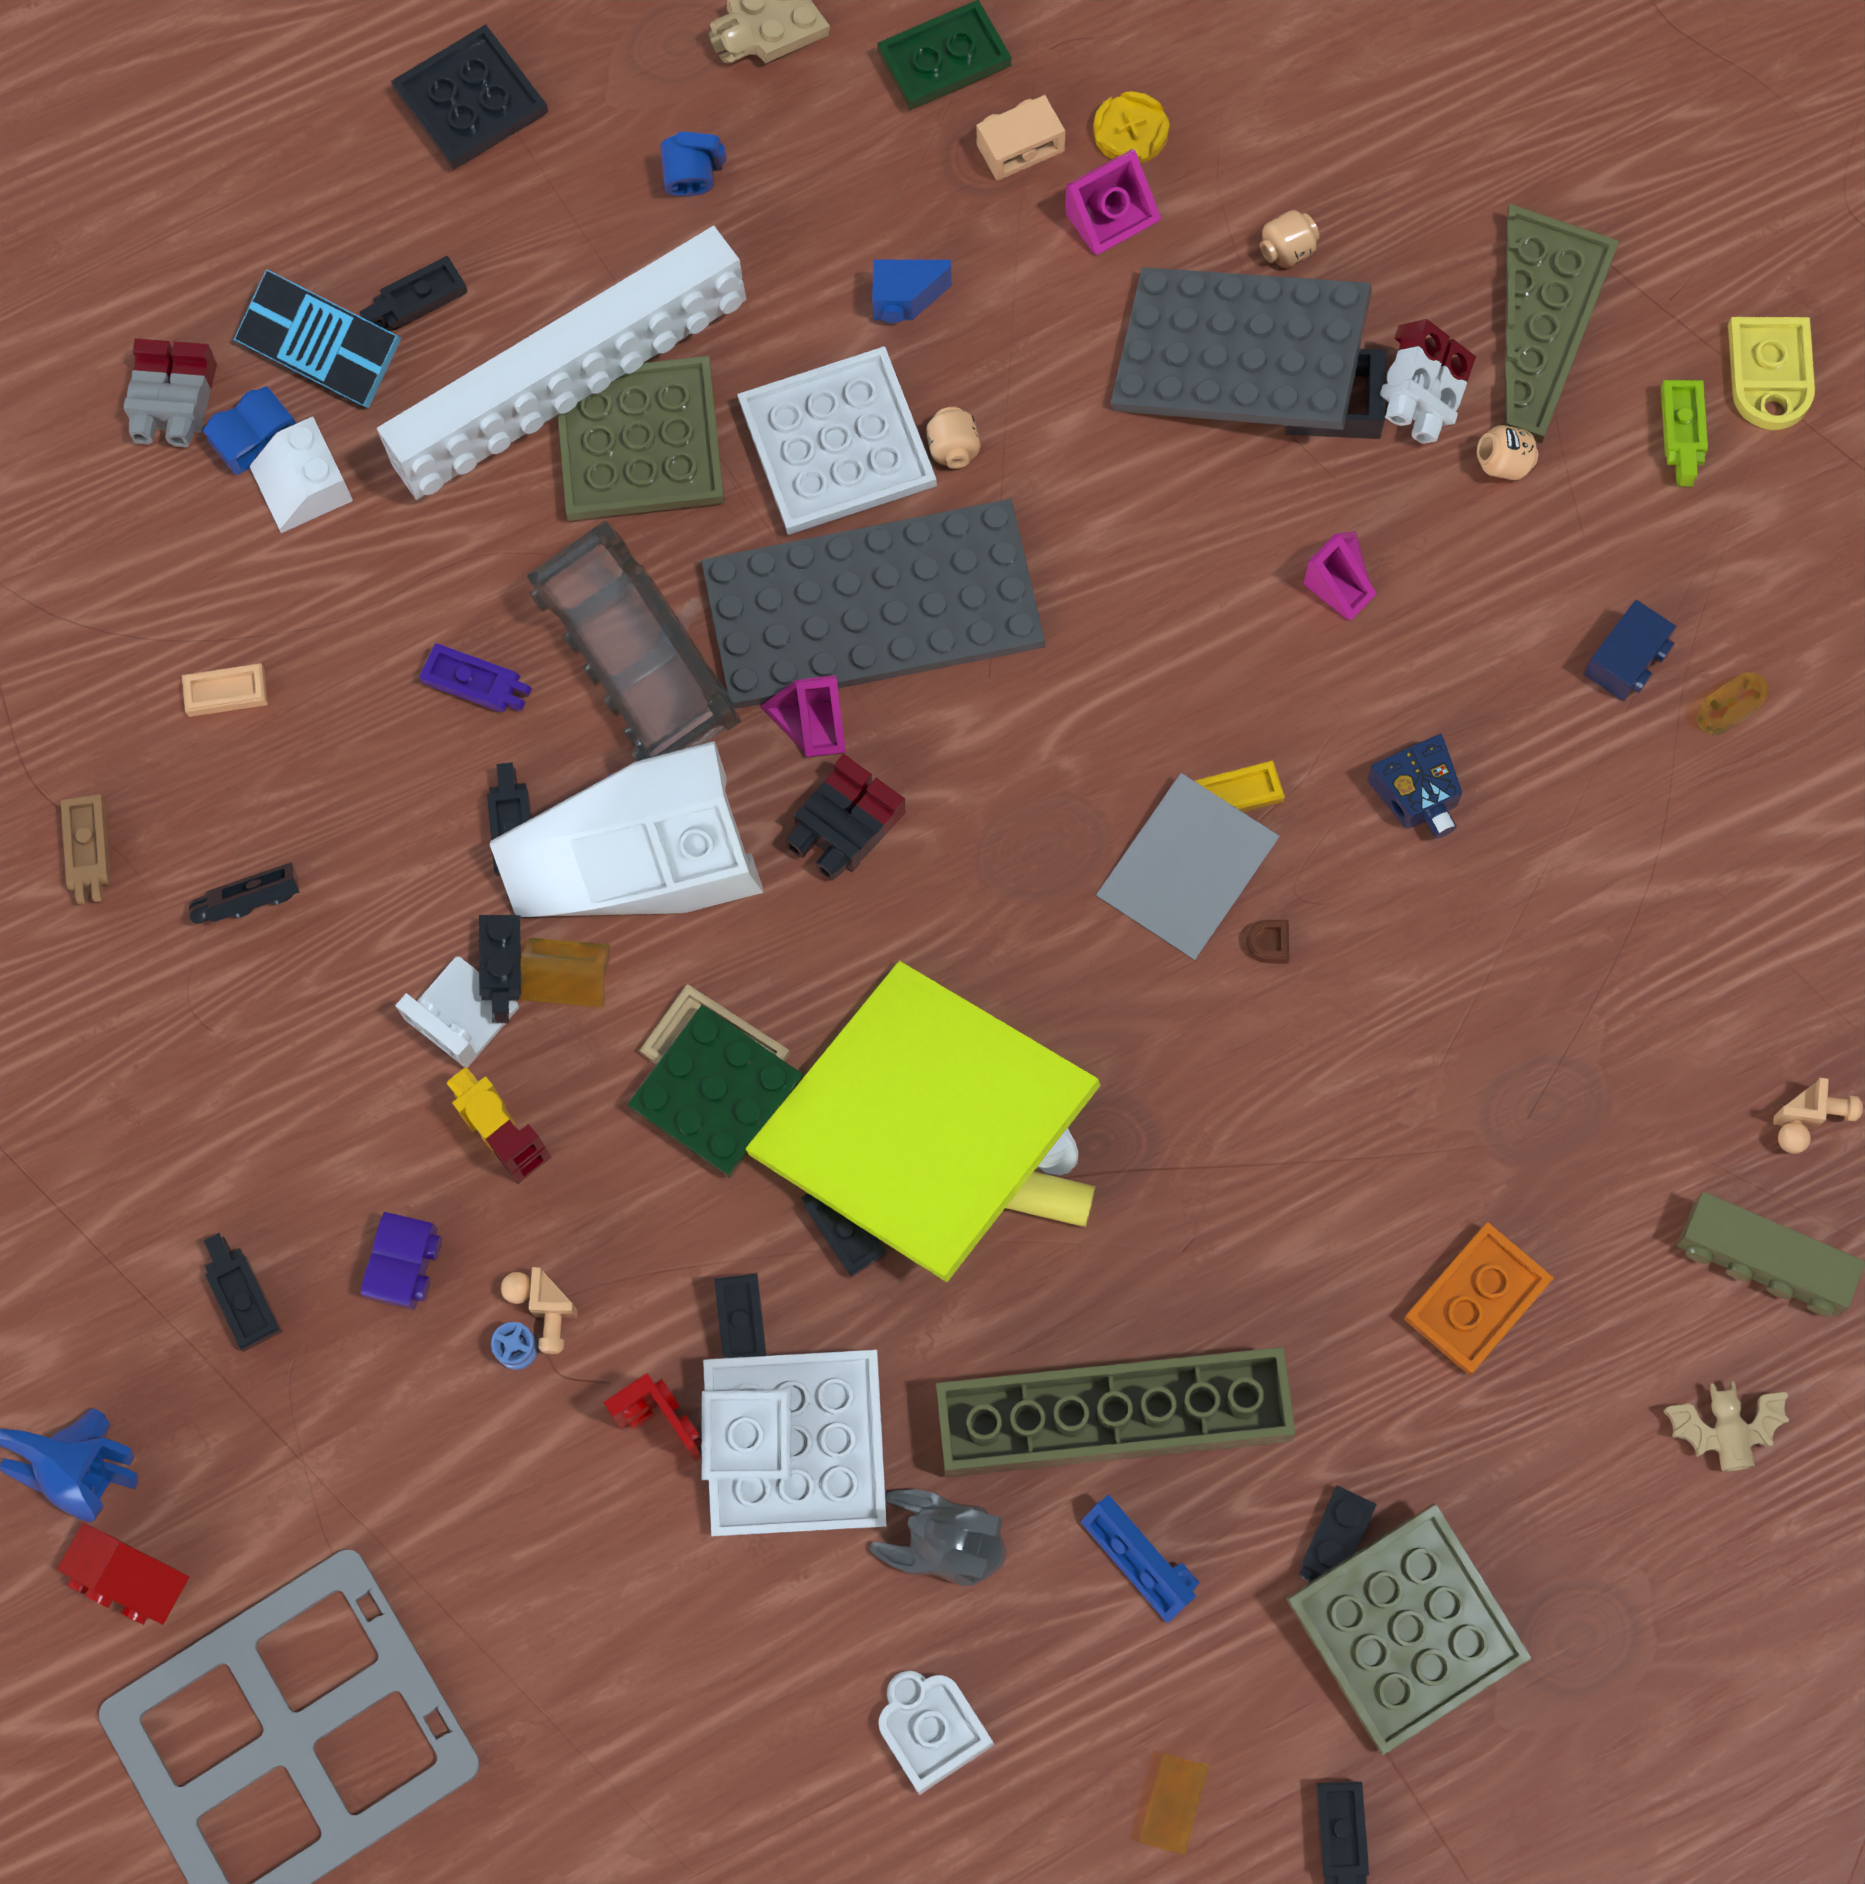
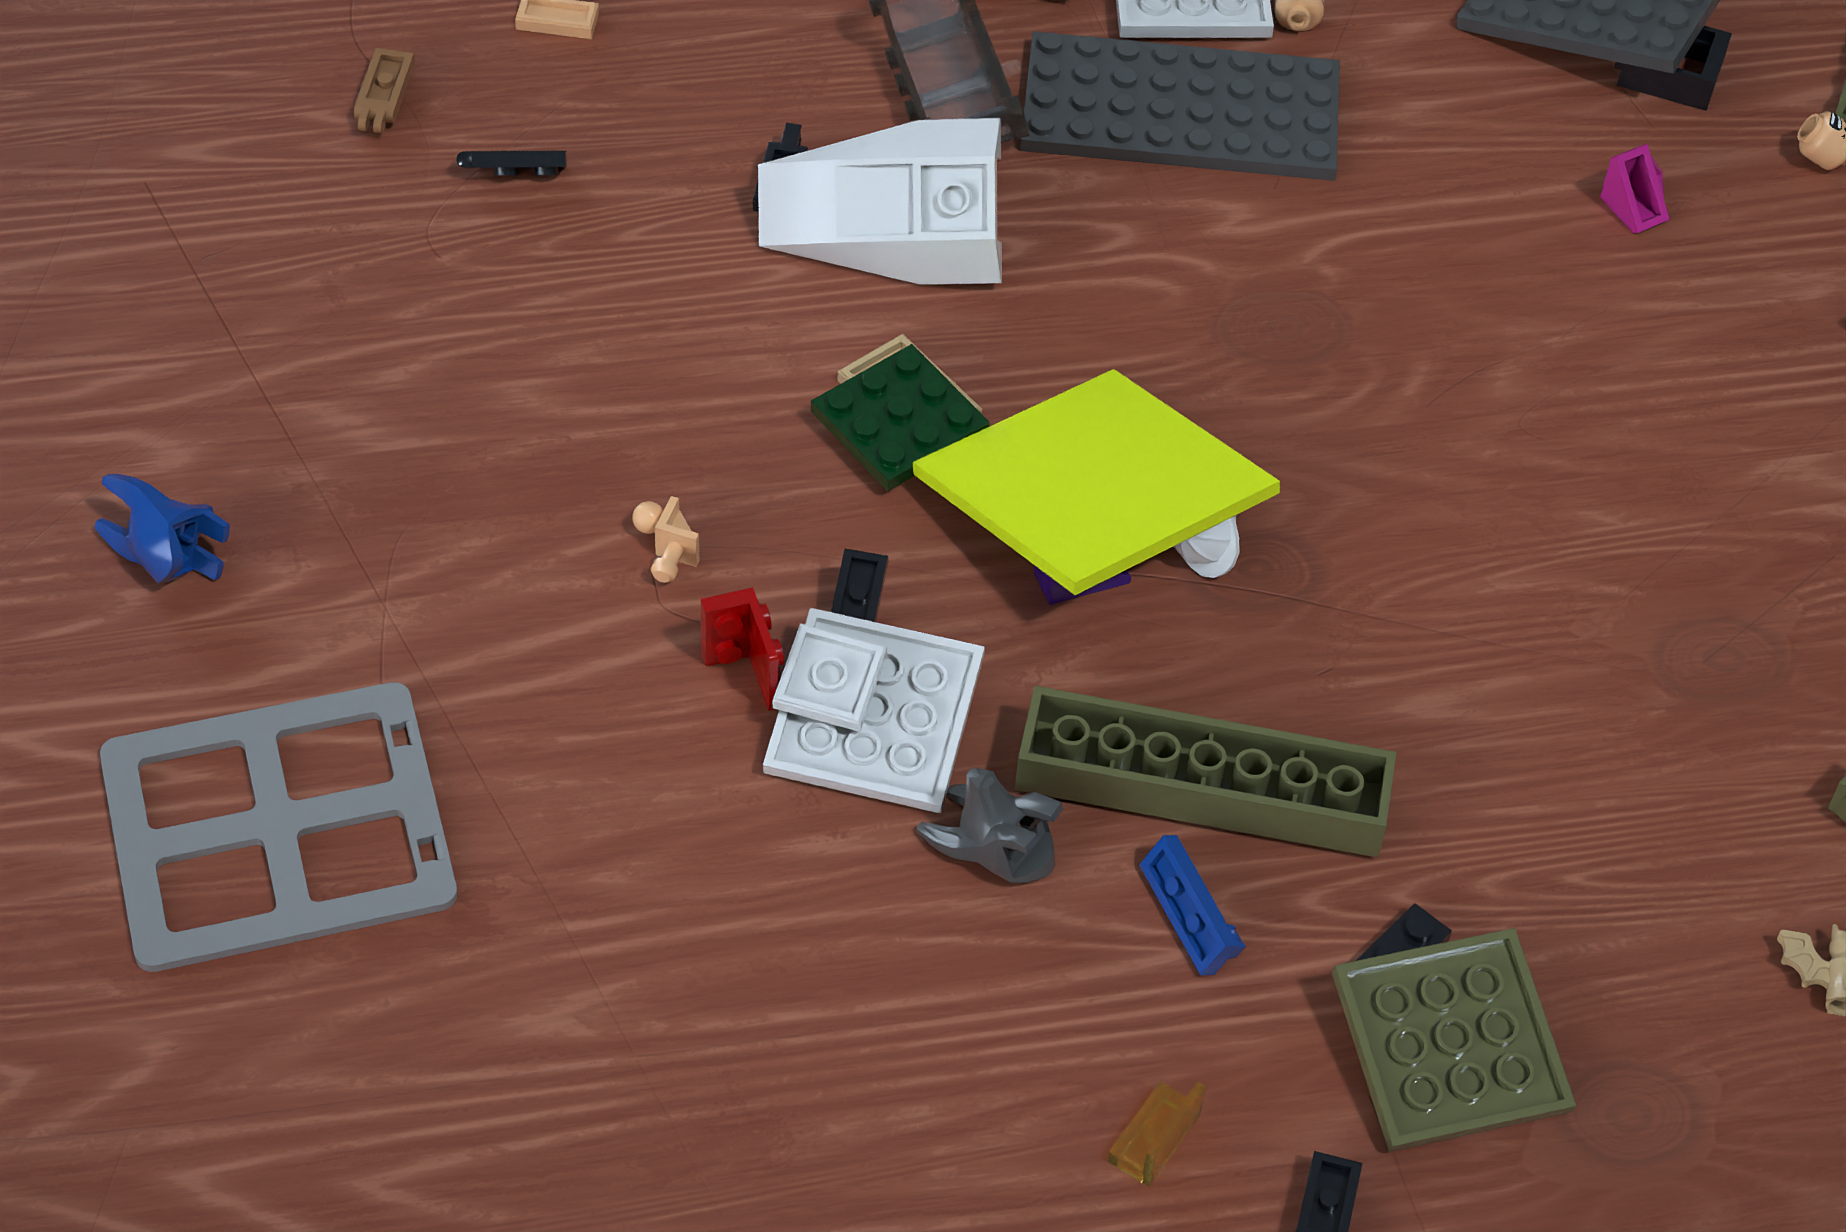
camera: 10 degrees right, 20 degrees down
red brick [57,1522,189,1625] -> none
black hinge [204,1233,283,1352] -> none
dark purple brick [360,1212,442,1310] -> none
white bracket [395,957,519,1068] -> none
dark purple hinge [419,643,532,713] -> none
hips [447,1067,552,1184] -> none
black hinge [479,915,521,1023] -> none
medium blue wheel [491,1322,538,1370] -> none
clear yellow panel [521,938,610,1007] -> none
dark pink slope [759,675,846,757] -> none
black hips [786,753,905,881] -> none
black hinge [801,1193,887,1278] -> none
white plate [879,1671,994,1795] -> none
light yellow brick [1006,1172,1095,1227] -> none
light grey sticker [1096,773,1280,960] -> none
yellow tile [1195,760,1285,812] -> none
copper tile [1247,920,1289,964] -> none
dark blue torso [1367,733,1462,839] -> none
white hips [1380,319,1476,444] -> none
orange plate [1404,1222,1554,1376] -> none

